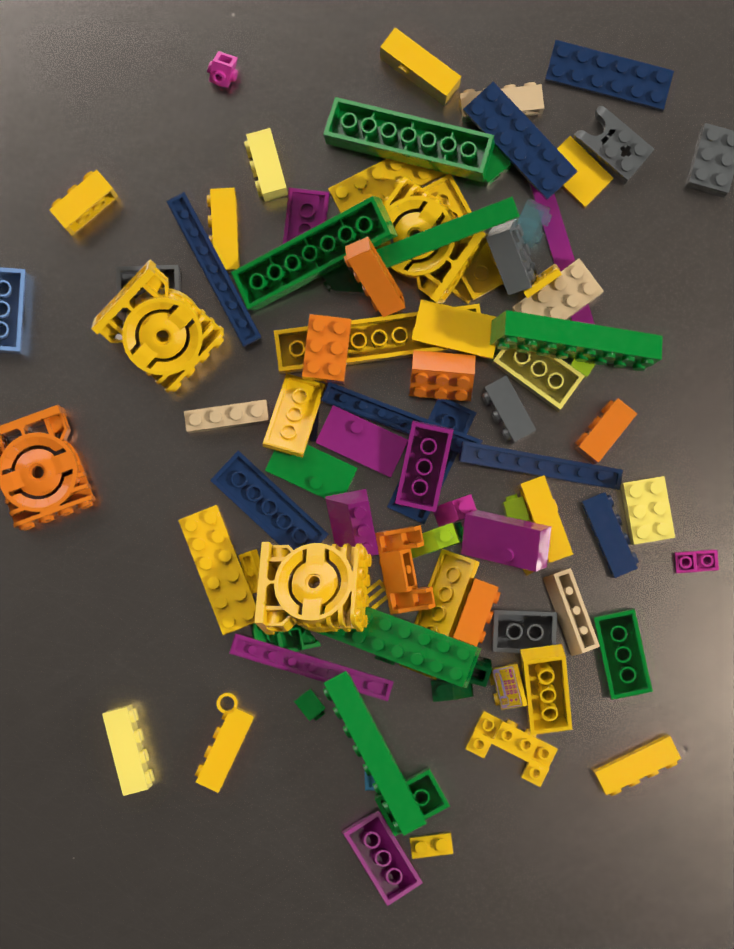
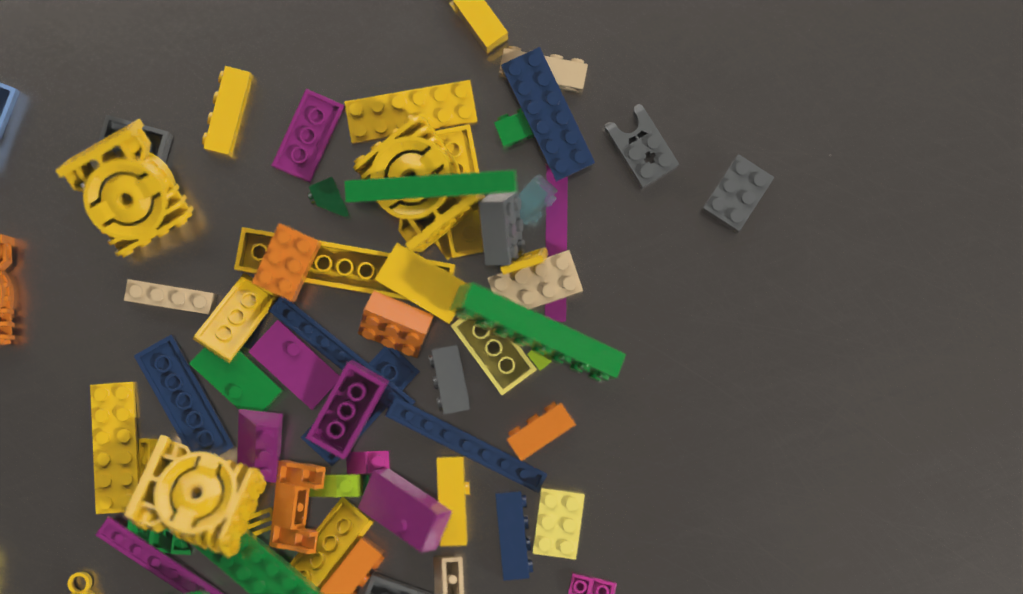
camera: 15 degrees right, 0 degrees up
yellow brick [49,169,118,236] -> none
dark blue tile [166,192,262,347] -> none
green brick [231,196,398,310] -> none
light yellow brick [244,128,288,202] -> none
green brick [323,97,495,182] -> none
orange brick [344,237,406,317] -> none
lime brick [502,494,530,521] -> none
dark blue plate [545,40,674,111] -> none
yellow tile [557,136,614,208] -> none

